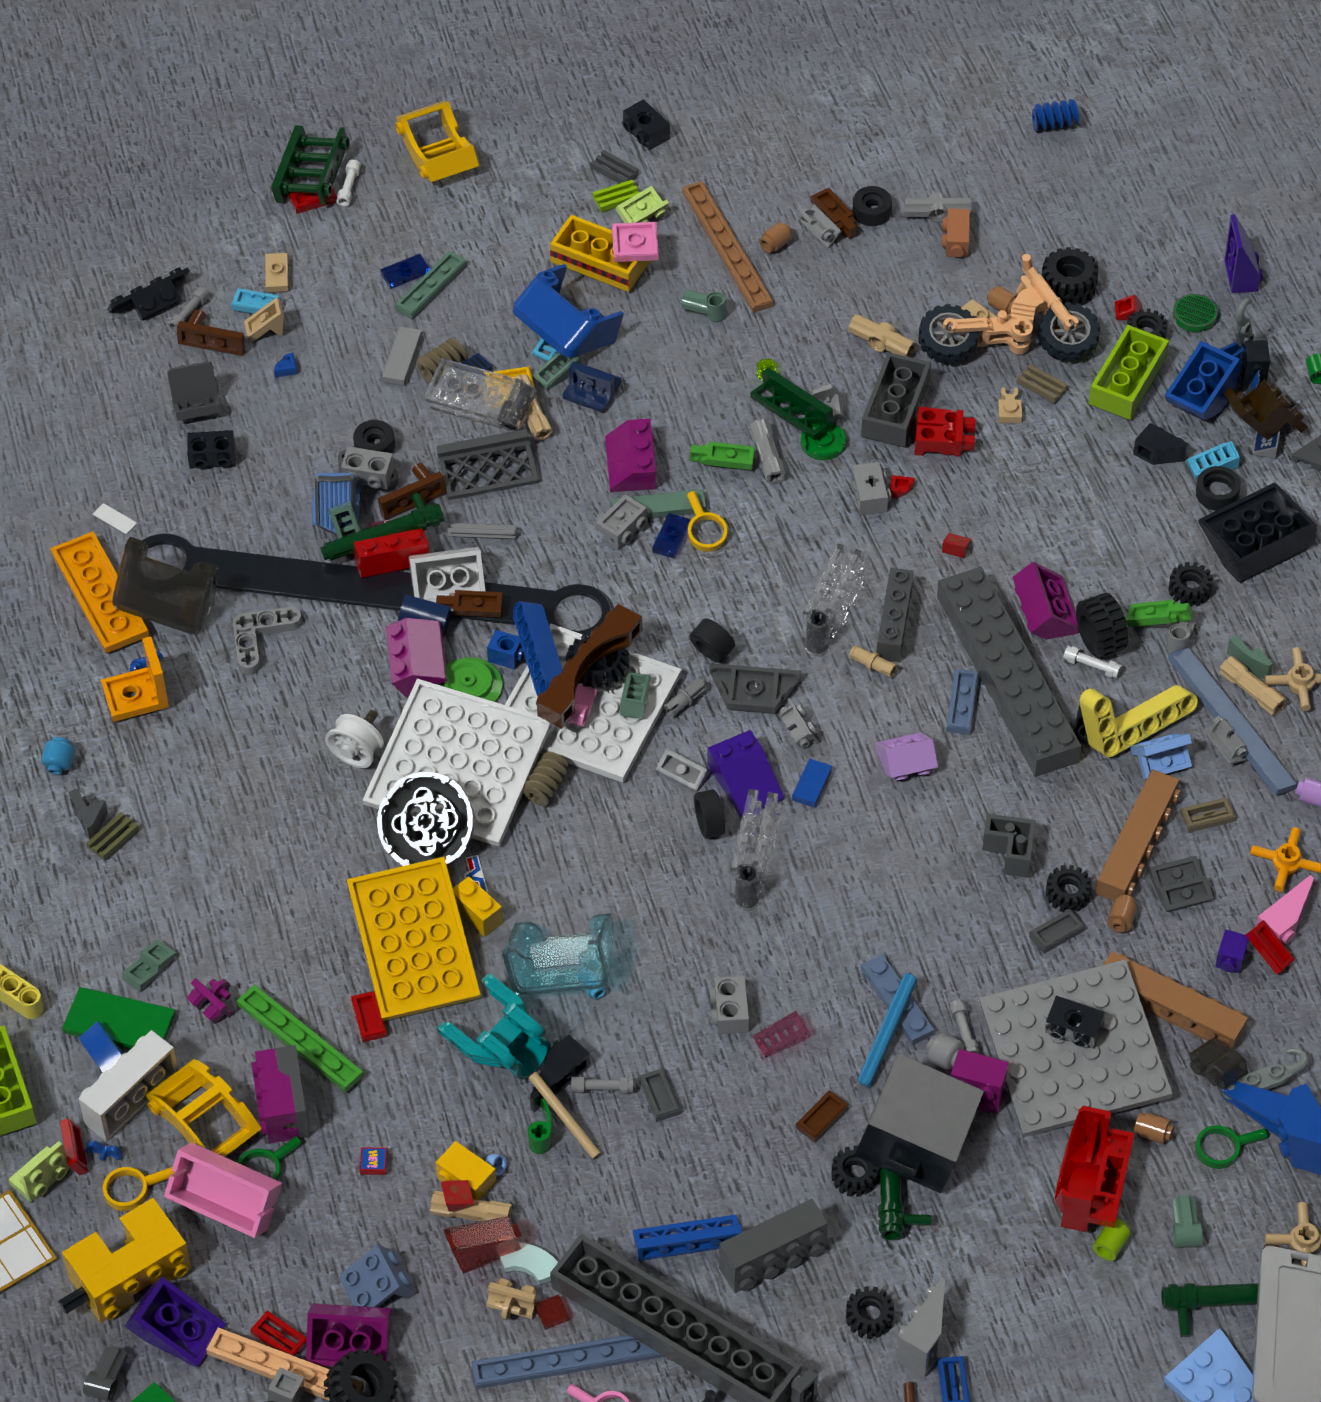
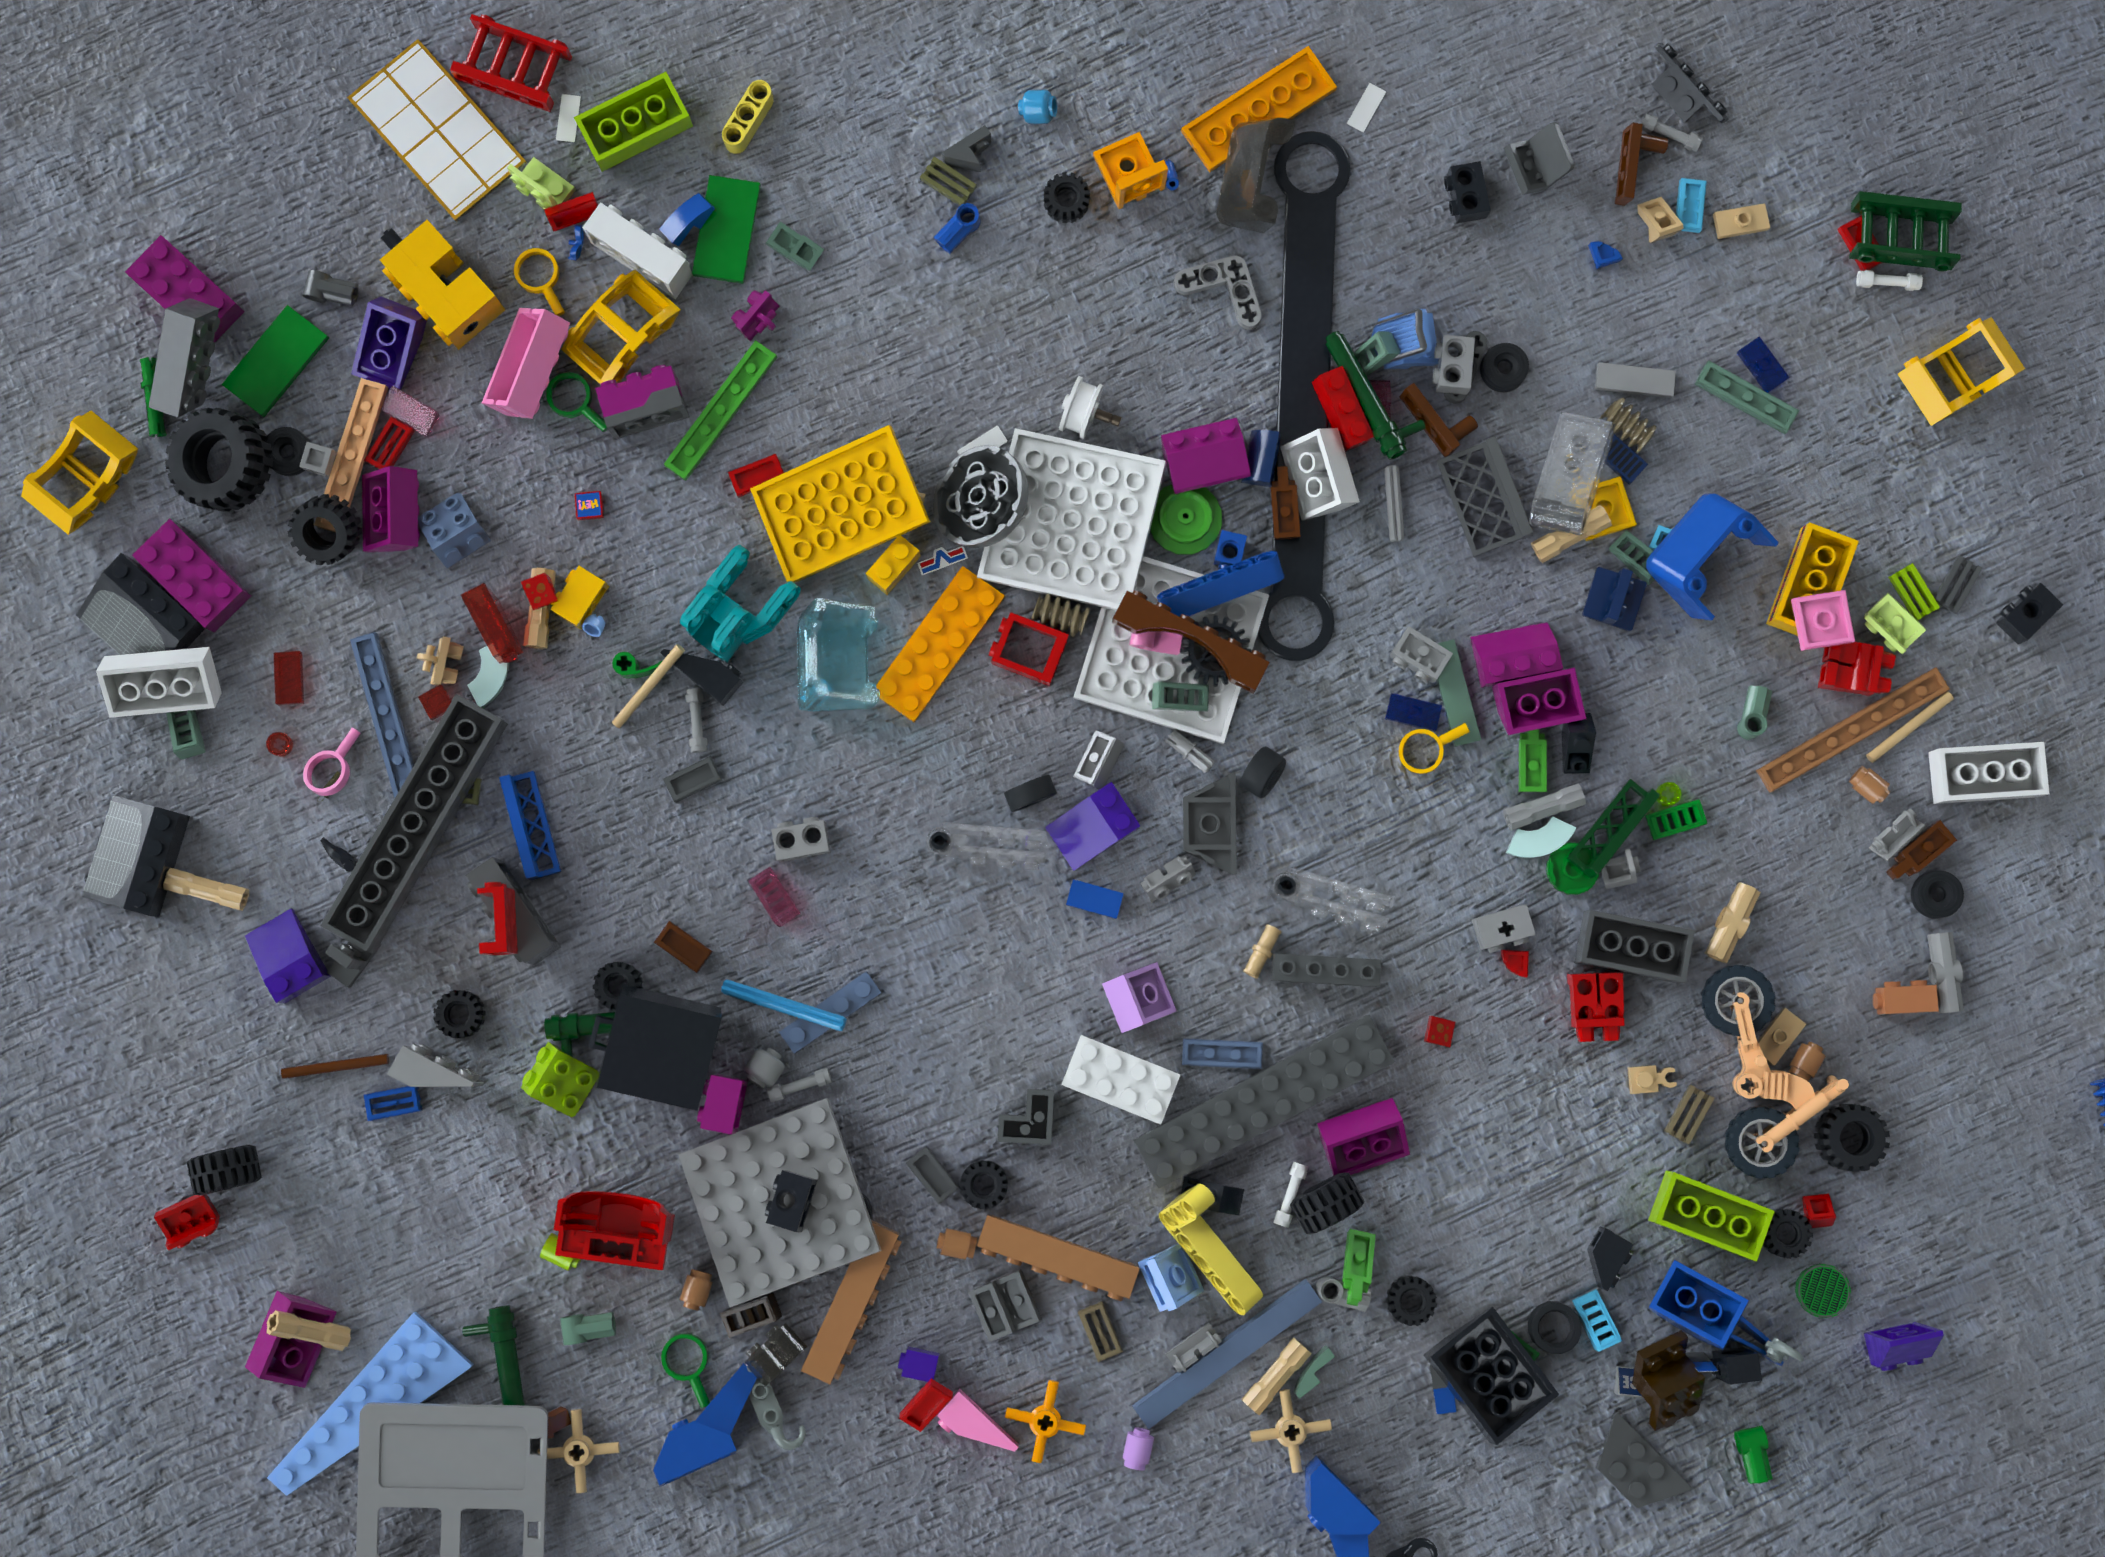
camera: 80 degrees right, 30 degrees up
none -> clear pink slope [381,385,440,437]
none -> red panel [477,882,518,956]
none -> lime bracket [521,1042,599,1117]
none -> dark brown slope [719,1292,782,1338]
none -> light orange plate [871,566,1005,723]
none -> blue piece [934,203,981,254]
none -> white sticker [957,426,1008,455]
none -> red window [988,612,1069,686]
none -> black tyre [1044,172,1090,223]
none -> white brick [1061,1035,1180,1125]
none -> blue sticker [1430,1365,1456,1414]
none -> magenta slope [1492,667,1586,735]
none -> light aqua tile [1506,816,1576,858]
none -> black slope [1562,713,1596,774]
none -> green slope [1645,799,1707,840]
none -> red hips [1818,642,1896,696]
none -> tan bar [1866,691,1954,763]
none -> white brick [1928,742,2049,804]

